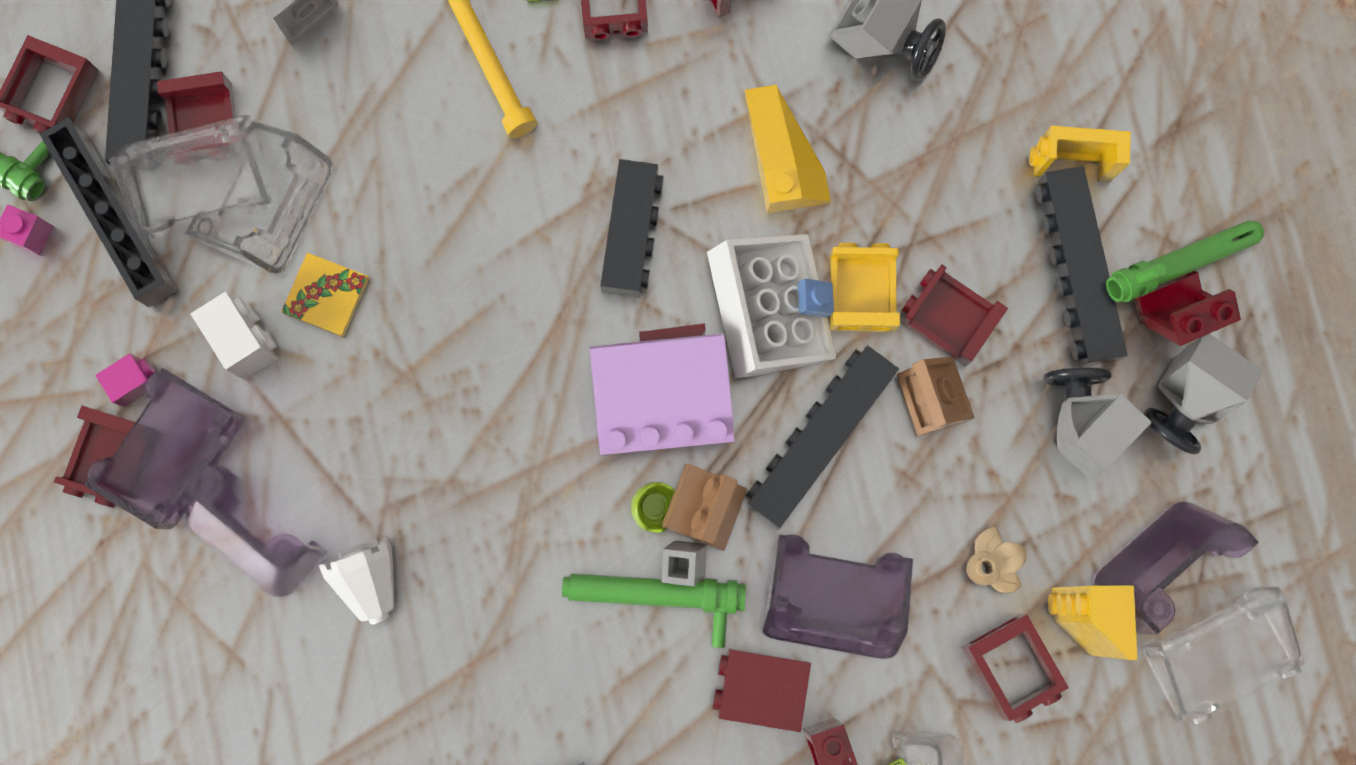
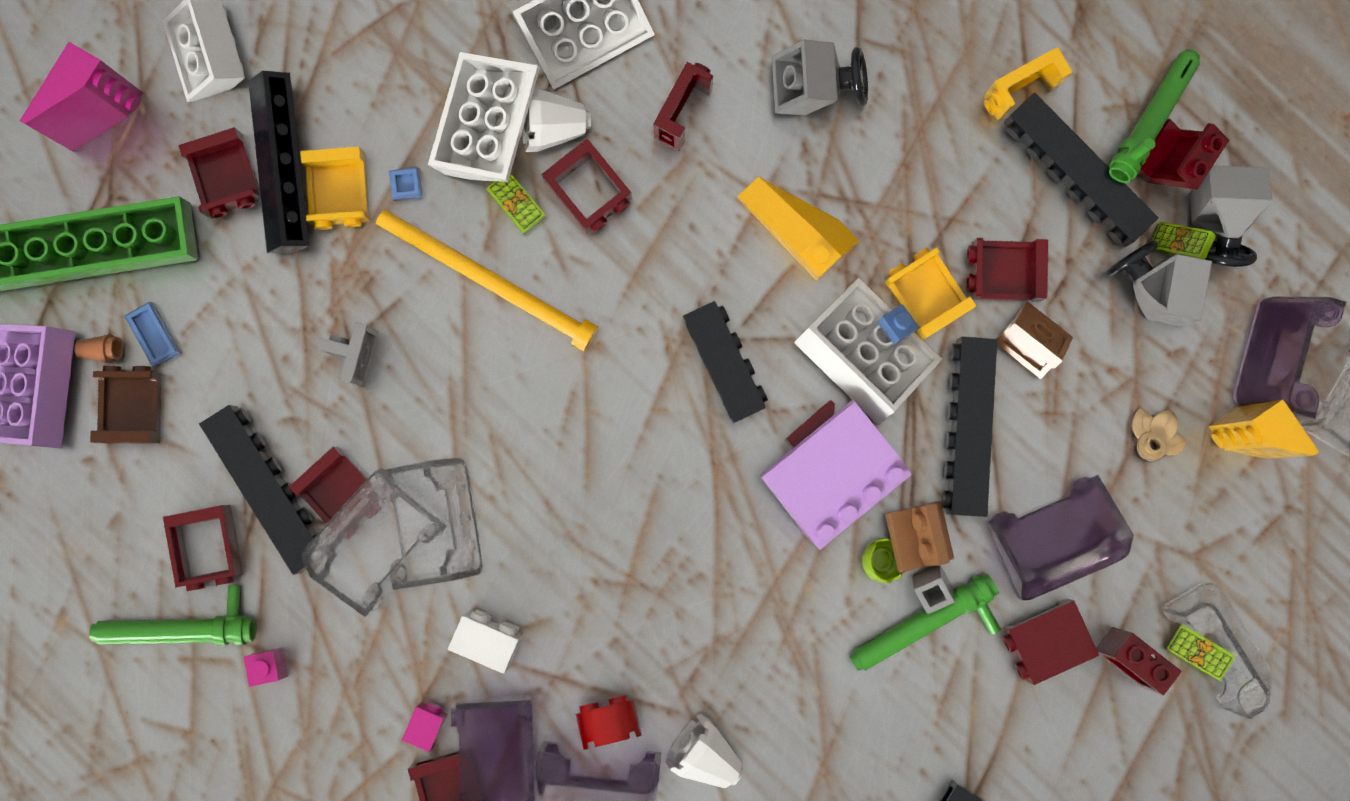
camera: 30 degrees left, 5 degrees up
black brick [39,117,178,307] -> none
yellow tile [281,252,370,338] -> none
dark red window [961,614,1069,723] -> none
none -> red brick [575,695,642,750]
none -> lime tile [1152,221,1216,260]

